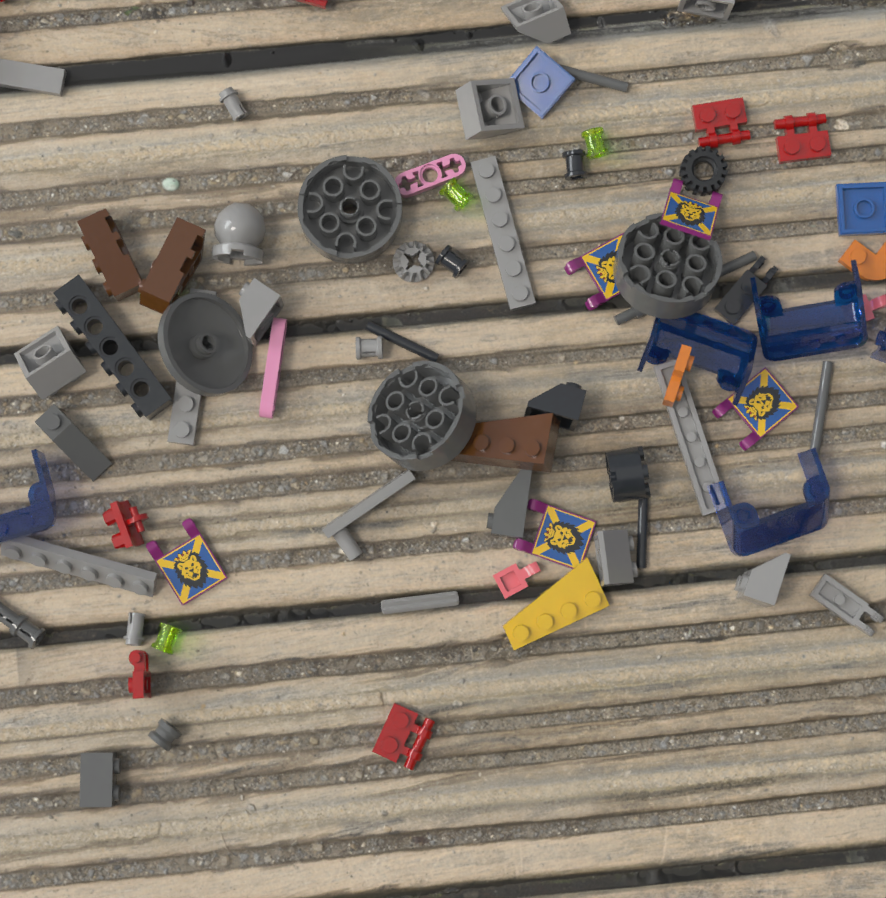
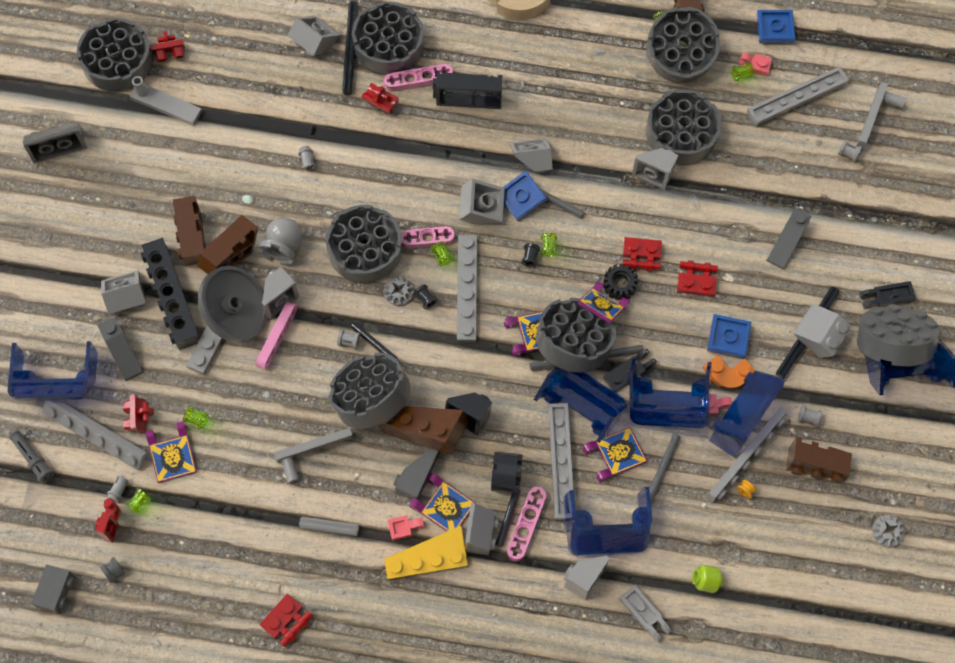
camera: 15 degrees right, 15 degrees down
orange plate [662,344,694,407] -> none
none -> clear neon green bush [183,406,209,429]
none -> bright pink beam [507,487,546,562]

